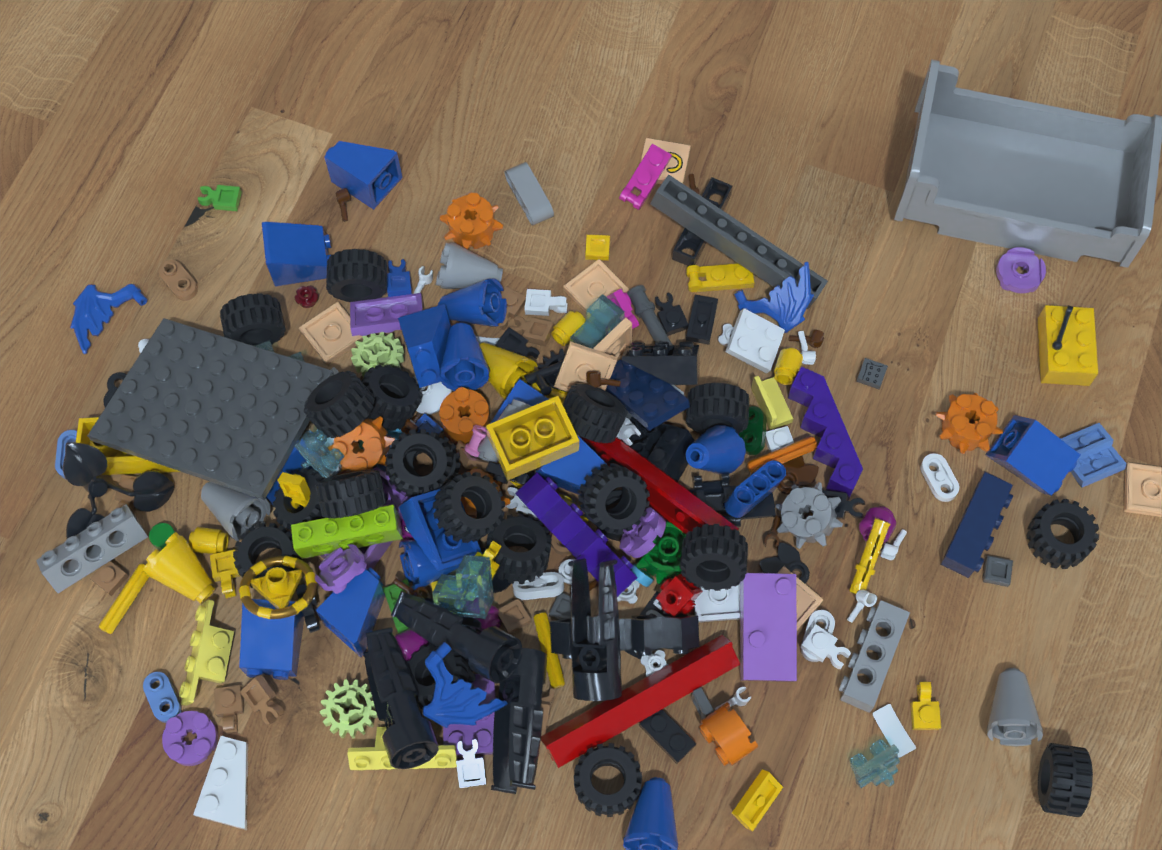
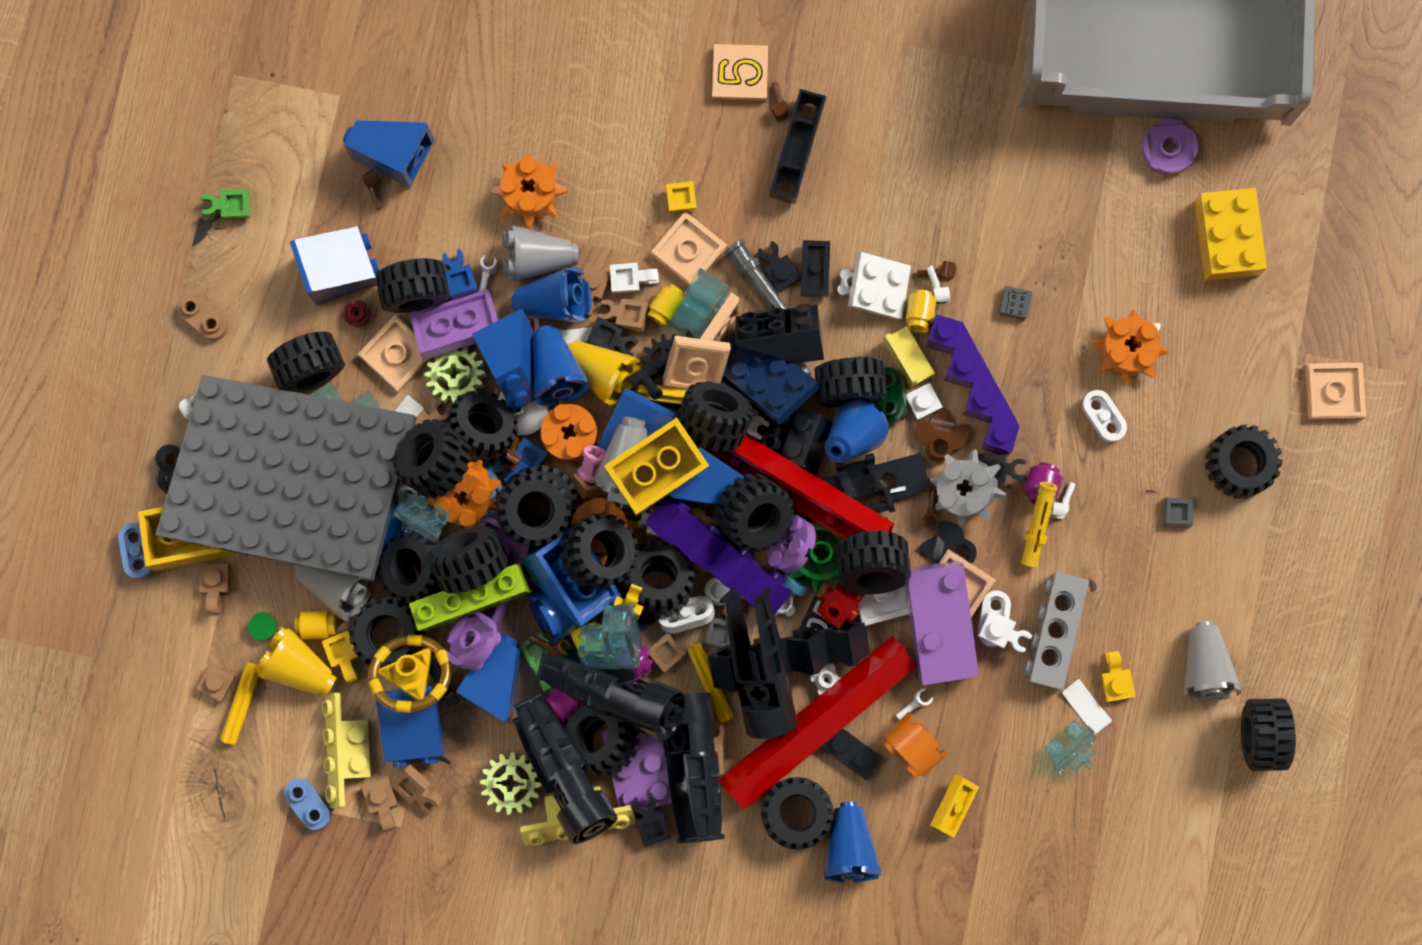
camera: 10 degrees left, 15 degrees up
light grey brick [36,504,148,593] -> none
black plant [63,443,174,547] -> none
blue animal [70,284,147,354] -> none
medium lavender plate [162,711,218,766] -> none
white wing [193,736,248,830] -> none
yellow plate [277,472,311,509] -> none
blue animal [423,642,508,728] -> none
light grey beam [504,162,554,226] -> none
reddish brown hand [586,370,621,387] -> none
dark pink plate [607,289,639,329] -> none
dark pink plate [619,144,672,210] -> none
dark grey brick [650,174,828,310] -> none
yellow plate [686,263,755,292] -> none
dark grey tile [691,687,714,719] -> none
blue beam [725,461,786,518] -> none
blue animal [734,262,814,333] -> none
orange axle [747,436,818,475] -> none
white hand [847,590,877,623] -> none
dark blue brick [940,472,1013,578] -> none
blue slope [986,415,1081,496] -> none
black hinge [1052,305,1073,350] -> none
medium blue slope [1061,423,1127,487] -> none

